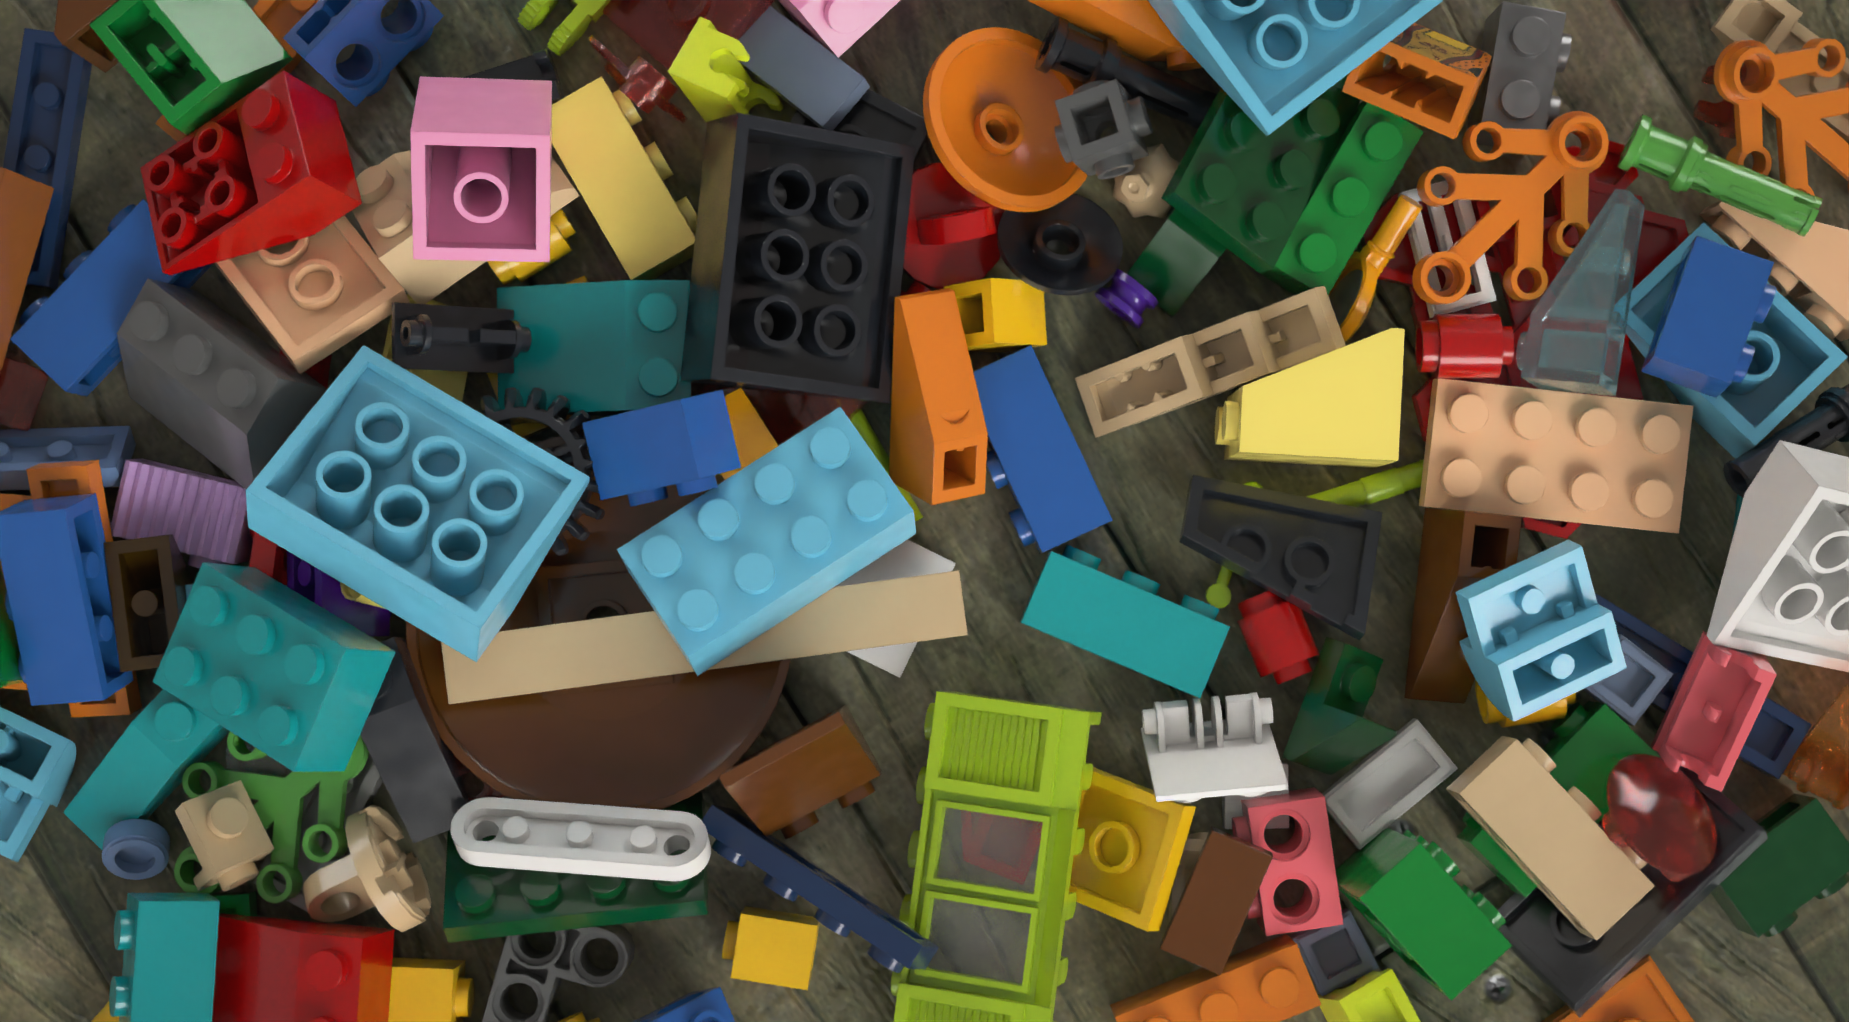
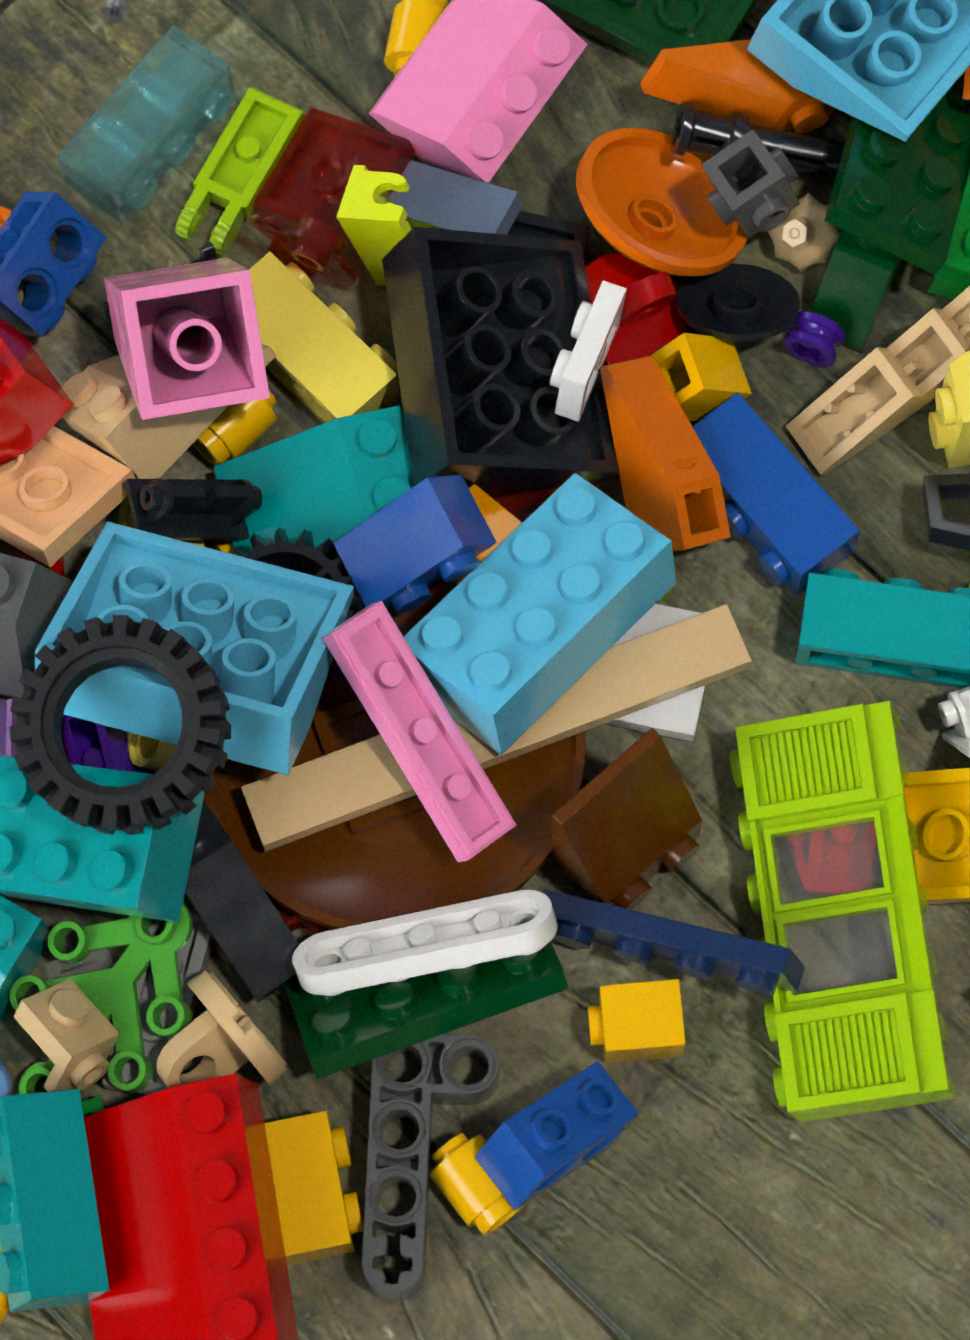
camera: 15 degrees left, 15 degrees down
none -> black tyre [9,615,232,835]
none -> bright pink tile [322,600,516,862]
none -> white plate [550,281,627,422]

